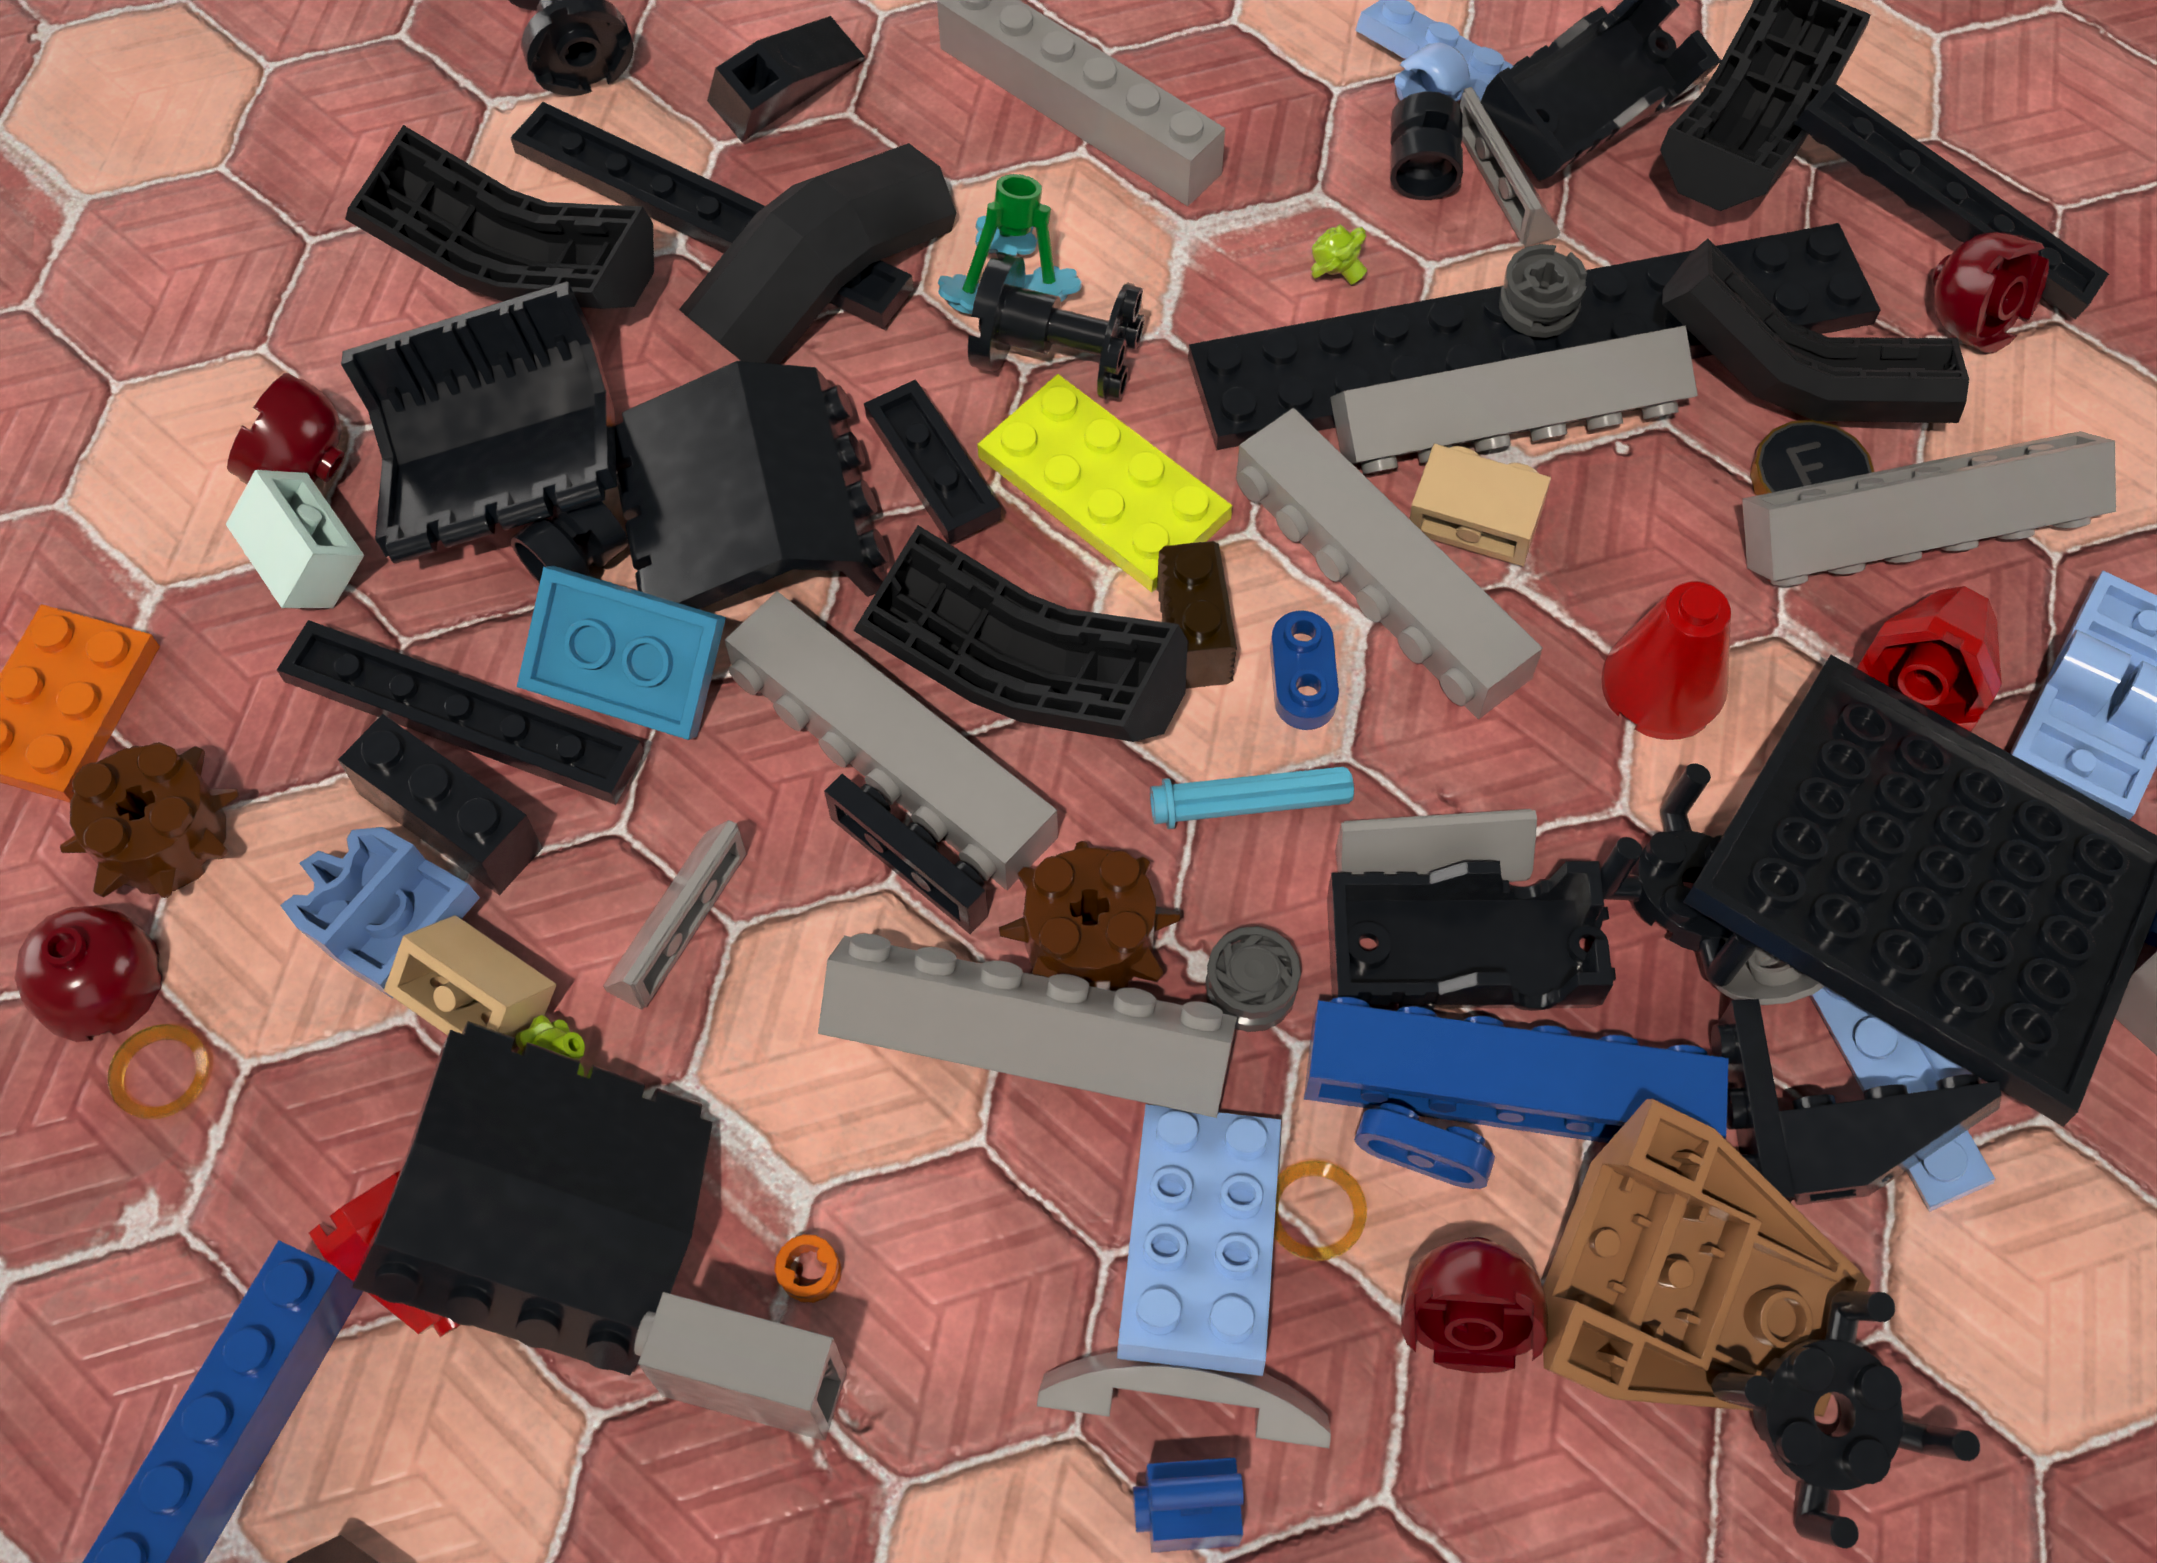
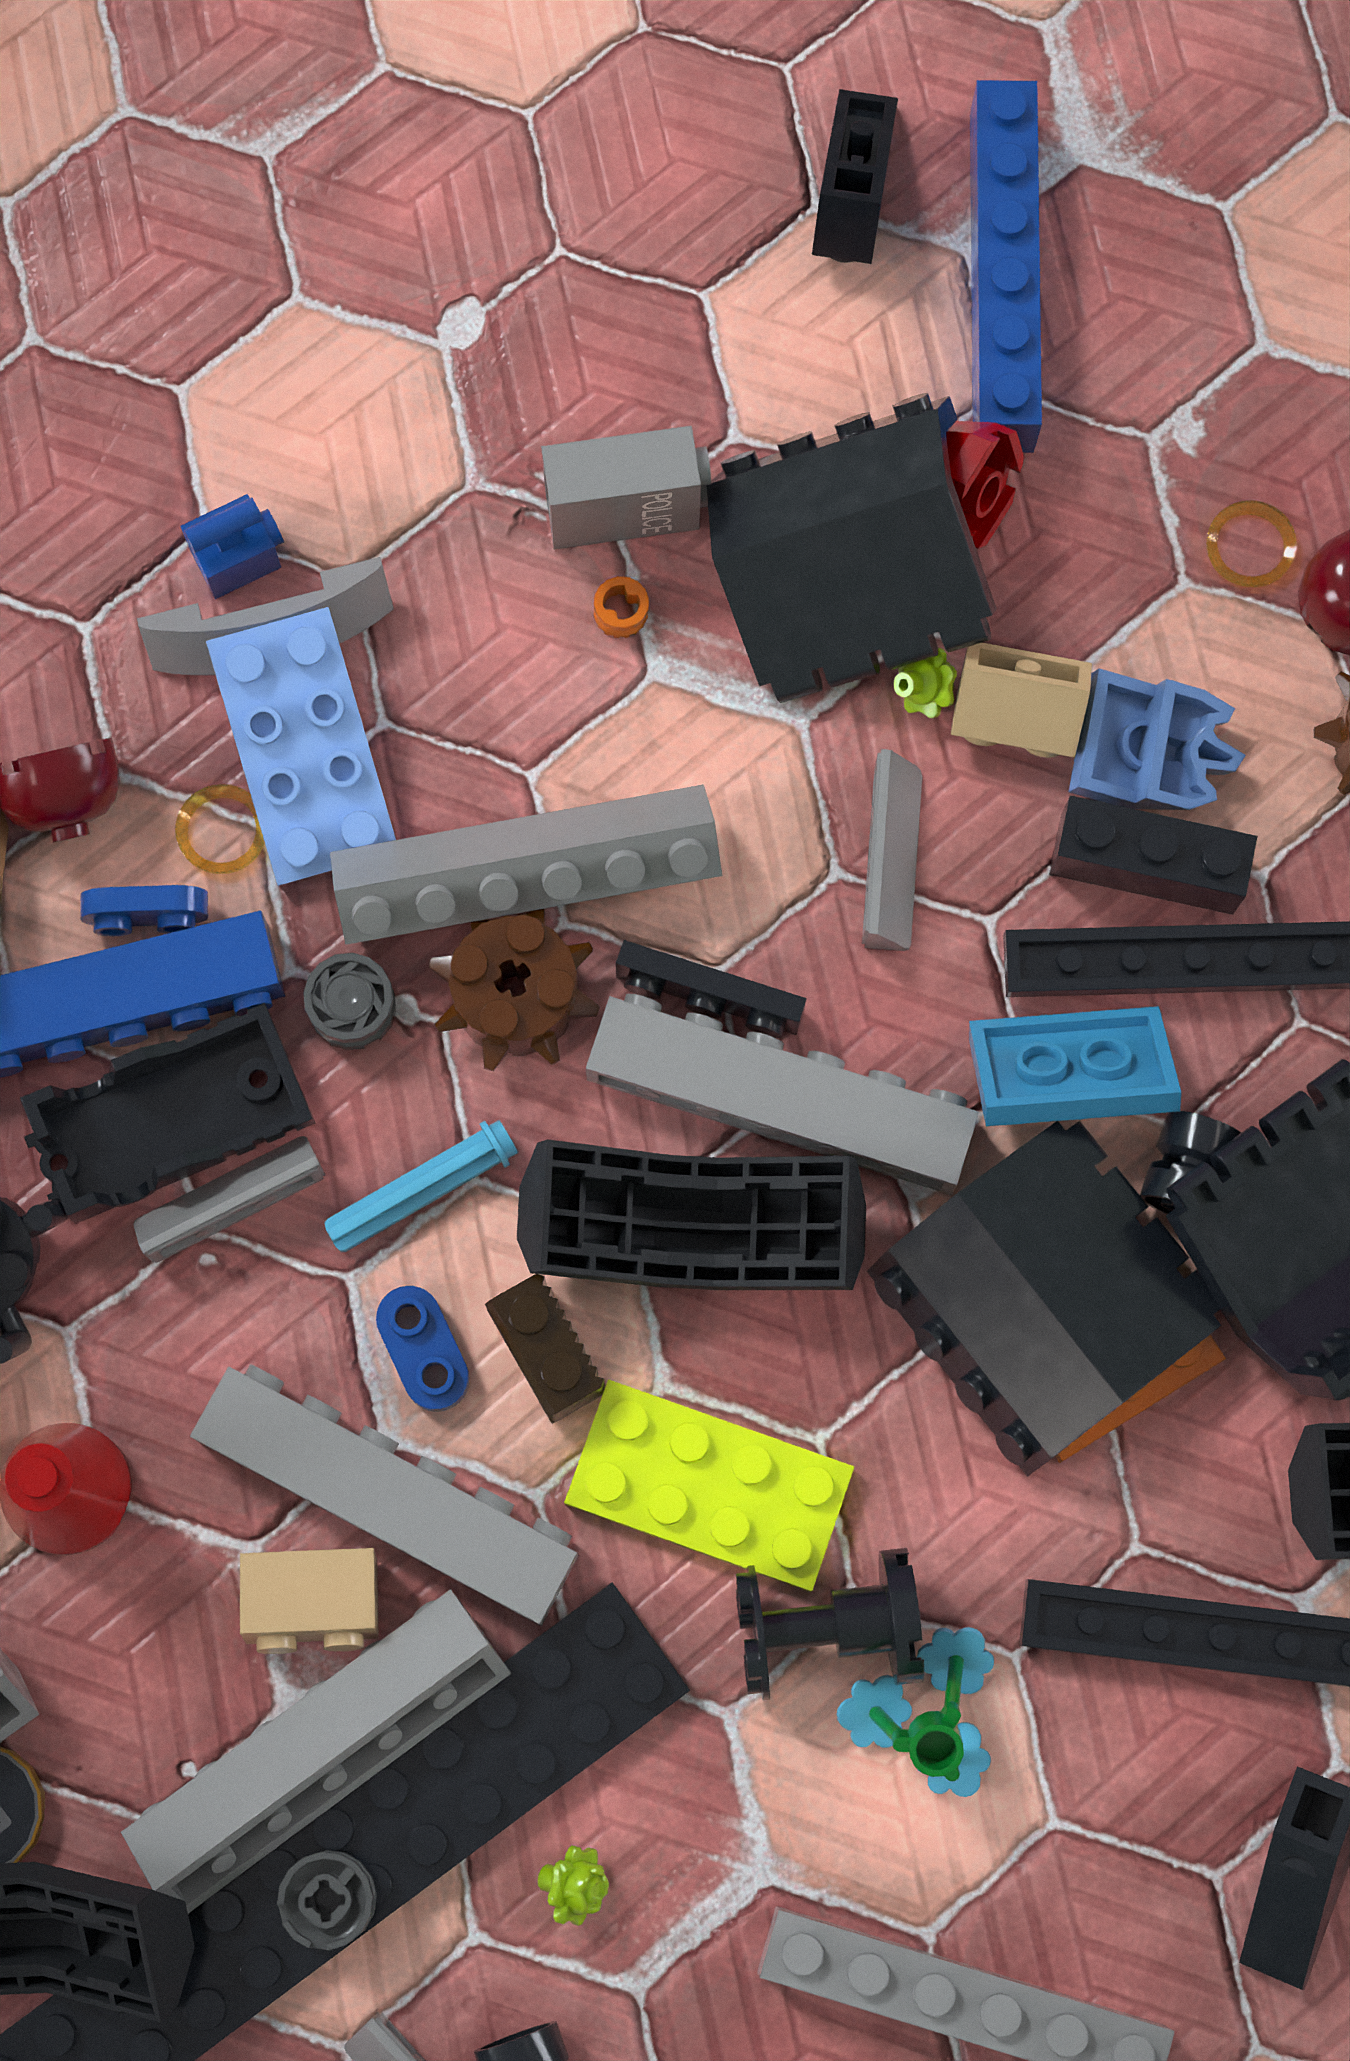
camera: 155 degrees right, 15 degrees up
black piece [679,143,956,364] -> none
black plate [864,379,1001,544] -> none

